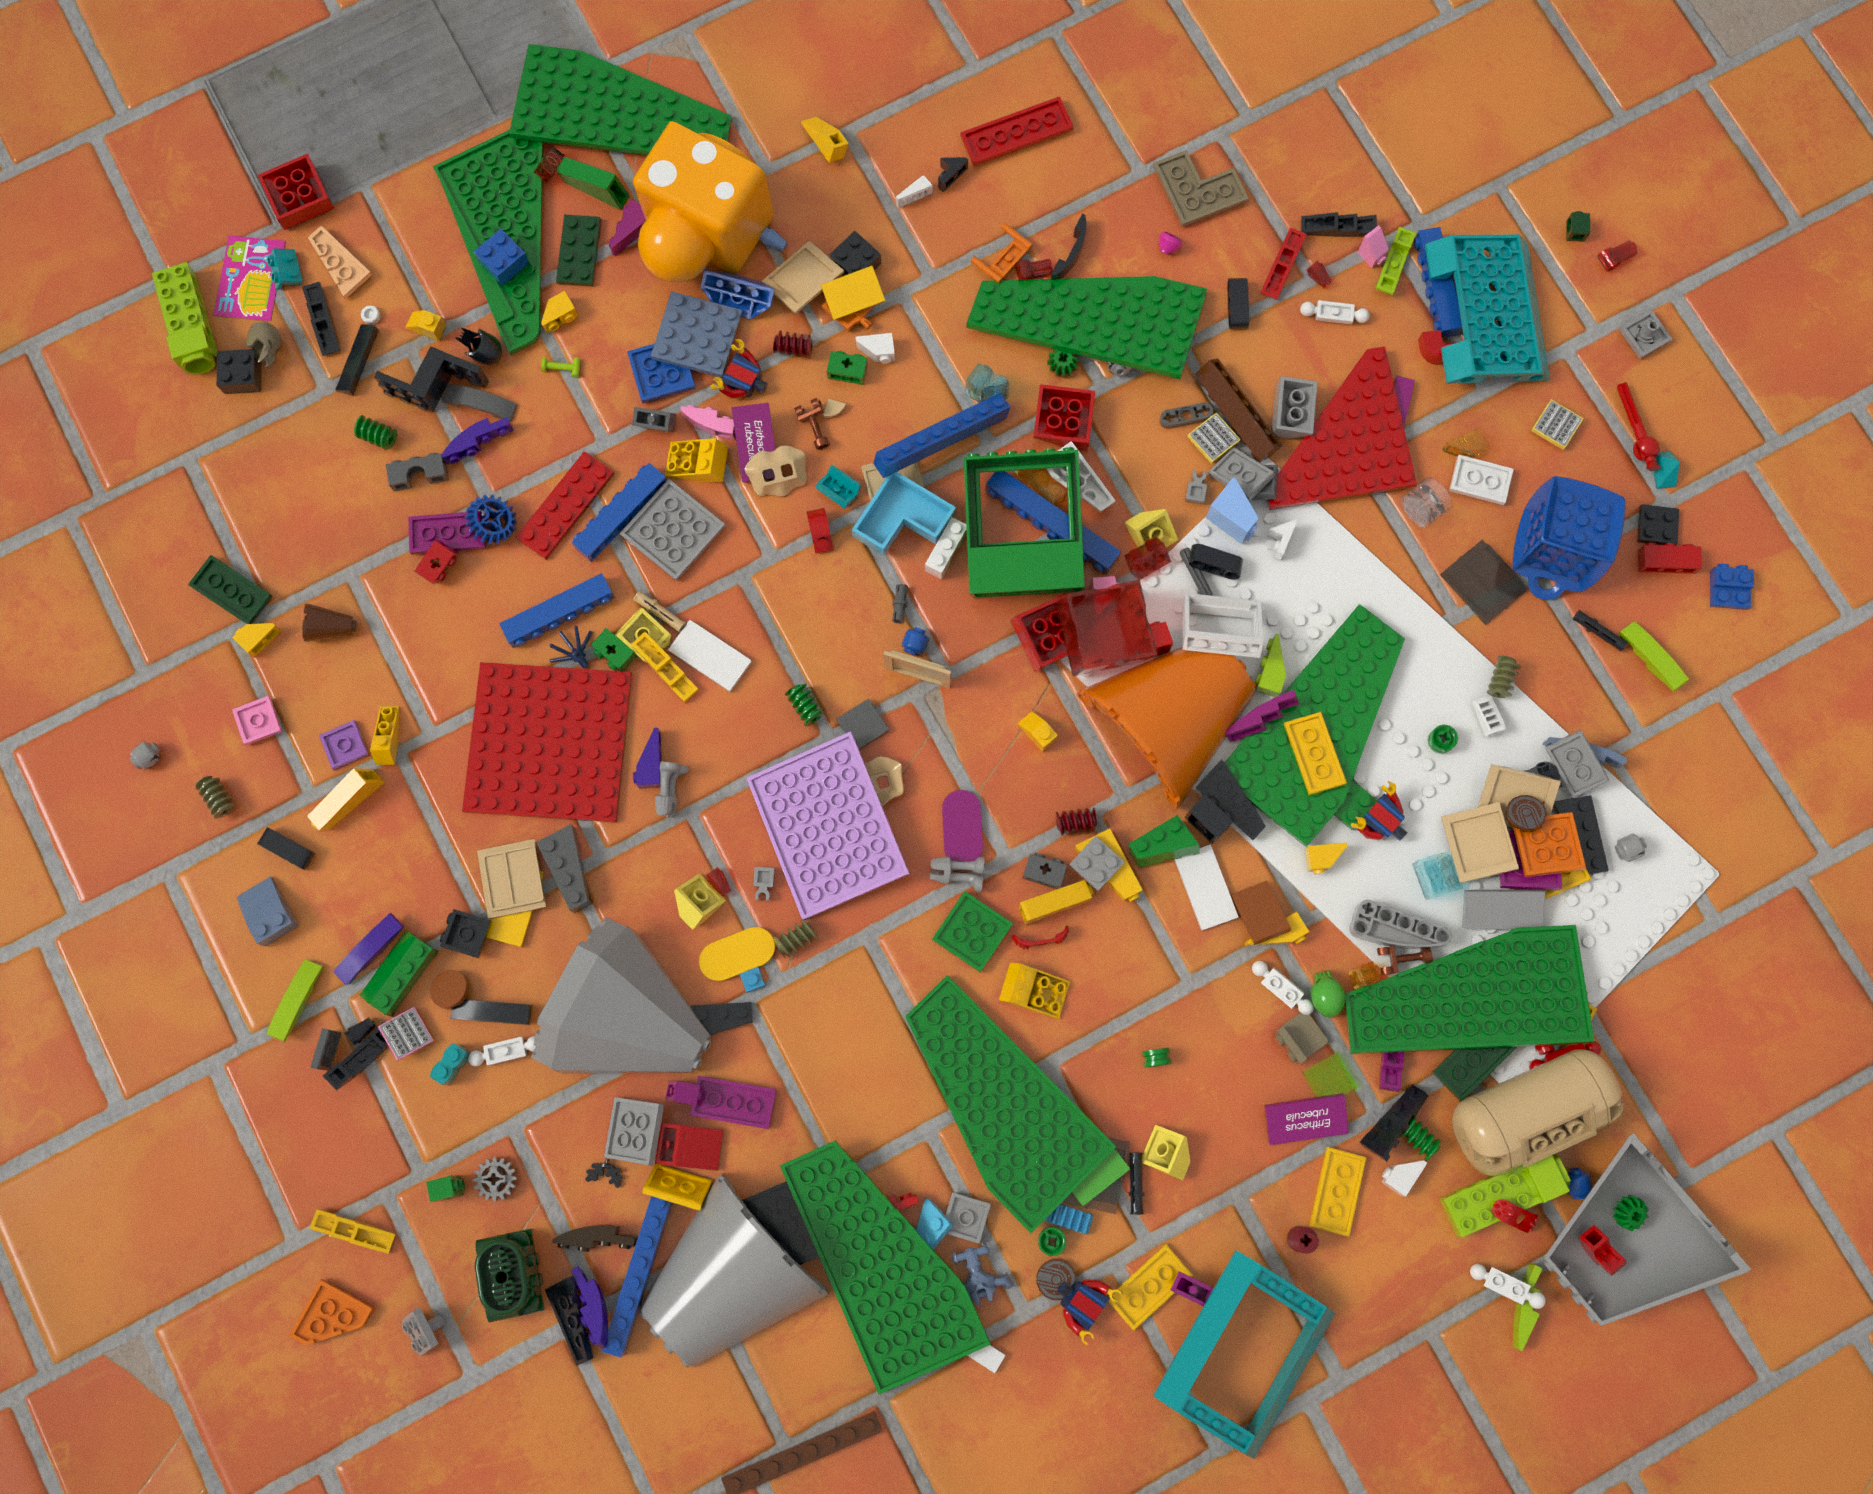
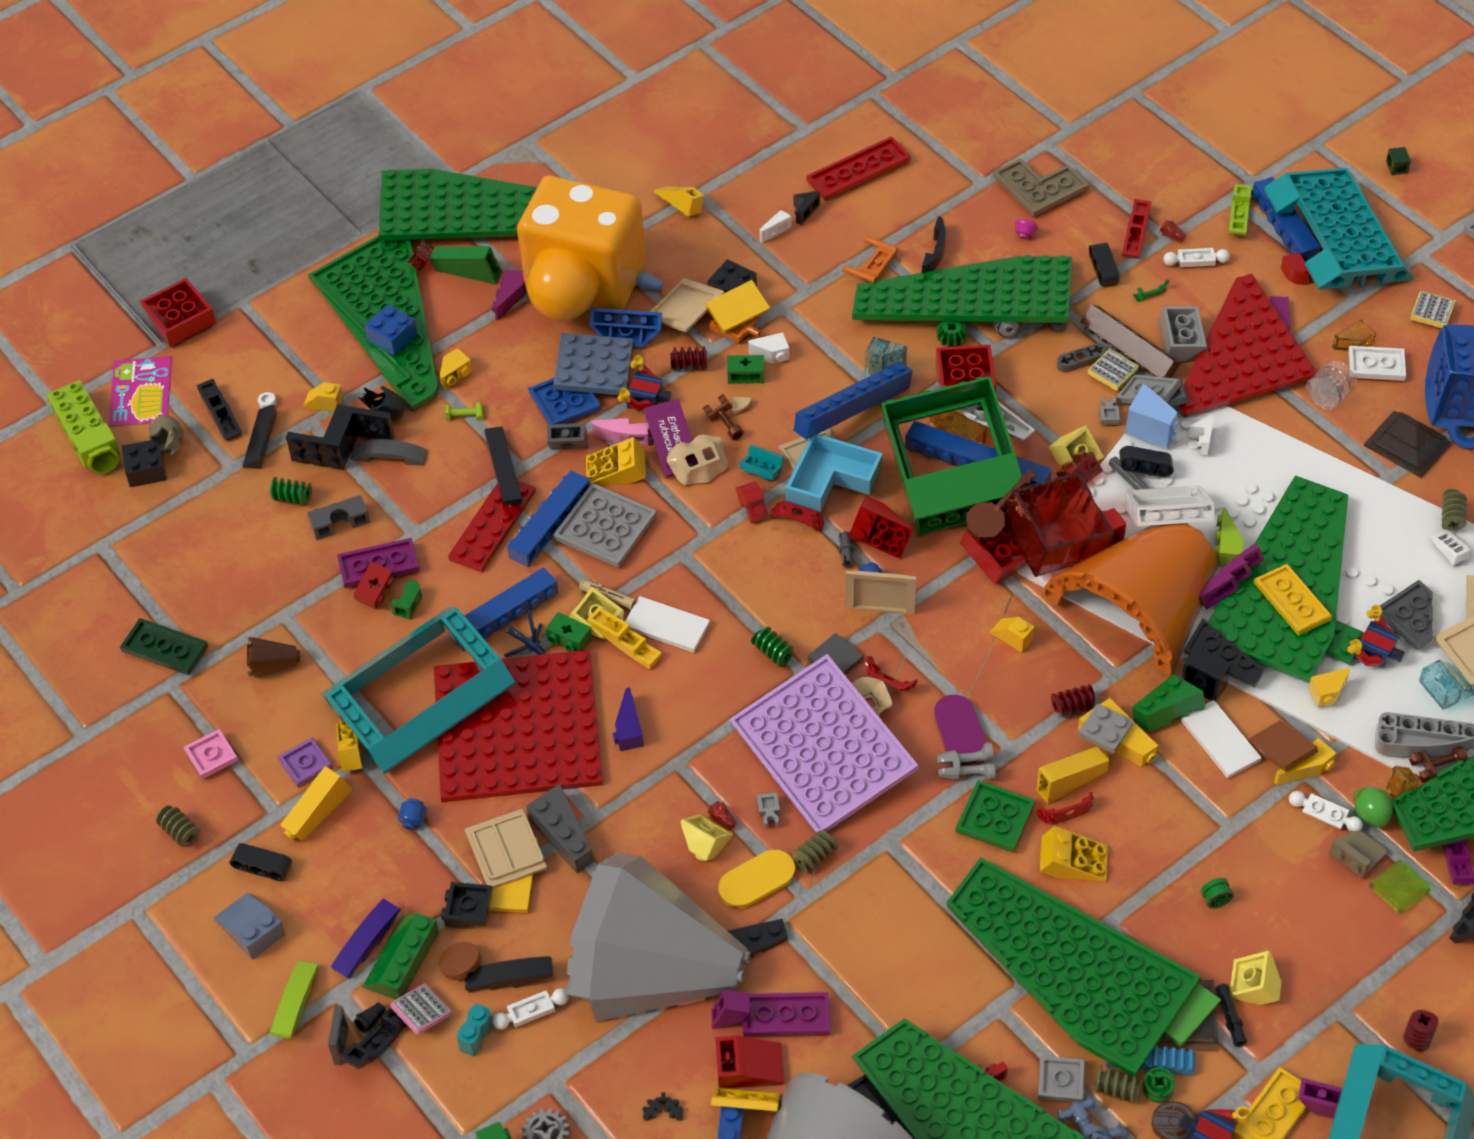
camera: 10 degrees left, 25 degrees down
light grey head [130,741,161,770] -> none
yellow slope [232,623,282,657] -> none
teal bracket [267,248,303,289] -> none
light nougat wing [308,226,372,299] -> none
dark purple slope [441,417,514,464] -> none
blue gear [465,494,517,545] -> none
dark green plate [556,214,601,287] -> none
light grey plate [604,1097,664,1166] -> none
light grey piece [655,762,689,818] -> none
dark azure plate [740,967,765,993] -> none
medium azure wing [916,1198,954,1249] -> none
white arch [925,517,967,580] -> none
clear red piece [1015,259,1053,282] -> none
dark grey brick [1022,852,1067,889] -> none
magenta tile [1264,1093,1349,1145] -> none
black slope [1301,212,1377,237] -> none
yellow tile [1309,1147,1367,1237] -> none
bright pink slope [1357,225,1389,268] -> none
green wheel [1428,724,1458,754] -> none
clear red piece [1597,240,1638,272] -> none
none -> teal slope [321,606,516,774]
none -> green leg [391,581,422,620]
none -> blue head [398,798,427,830]
none -> black tile [484,426,522,506]
none -> red piece [770,501,824,531]
none -> red slope [848,496,914,559]
none -> red piece [865,656,919,691]
none -> copper piece [966,470,1036,541]
none -> olive piece [1095,1065,1143,1104]
none -> green piece [1133,279,1170,302]
none -> dark grey plate [1380,580,1433,651]

